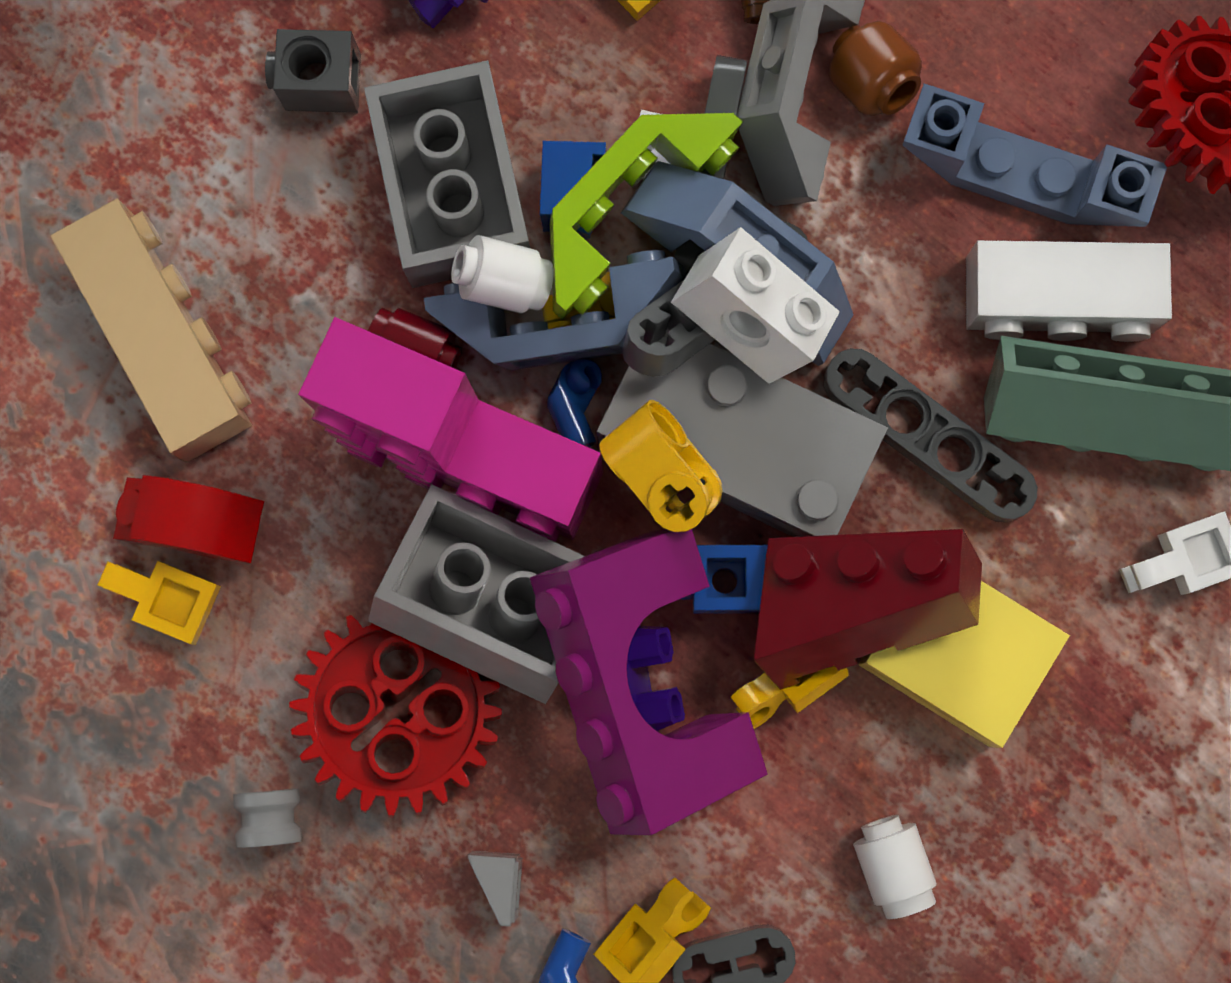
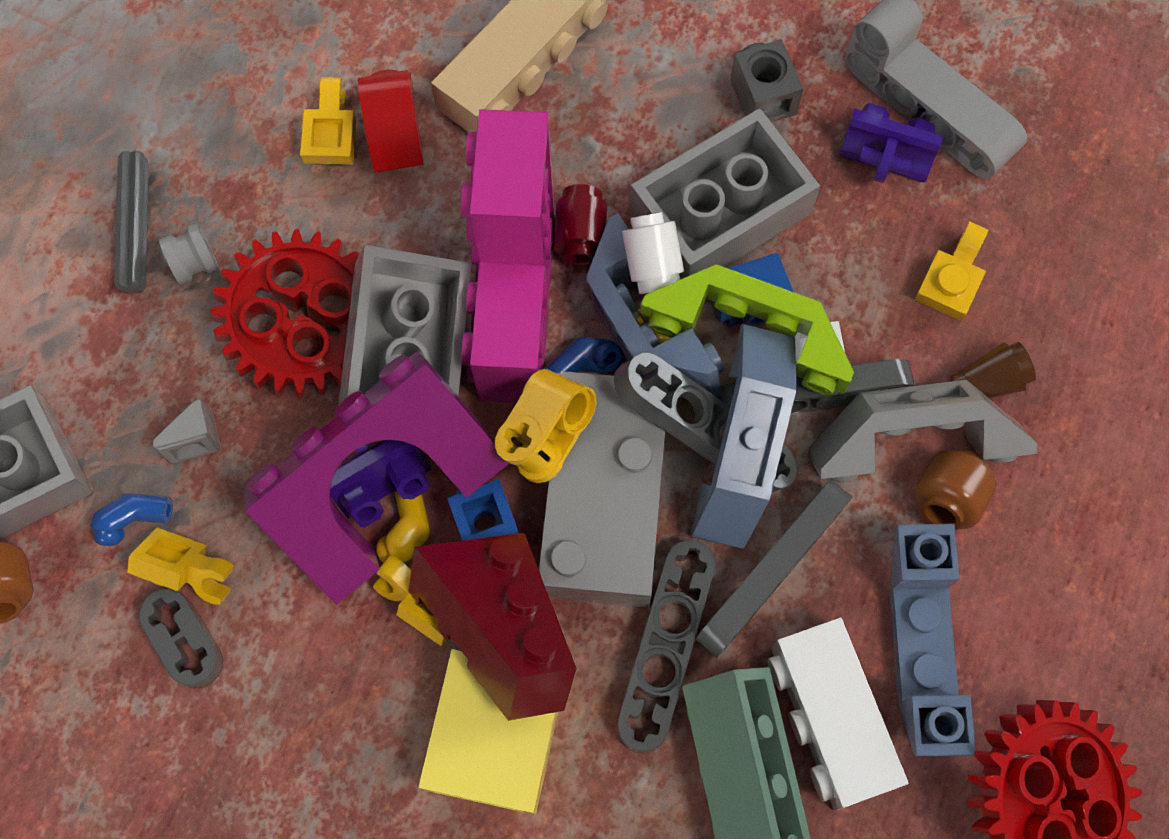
camera: 65 degrees right, 10 degrees down
white brick [671,227,840,384] -> none
white brick [853,815,937,919] -> none
none -> dark grey axle [114,150,148,294]
none -> yellow arm [376,491,430,563]
none -> dark grey beam [695,480,853,658]

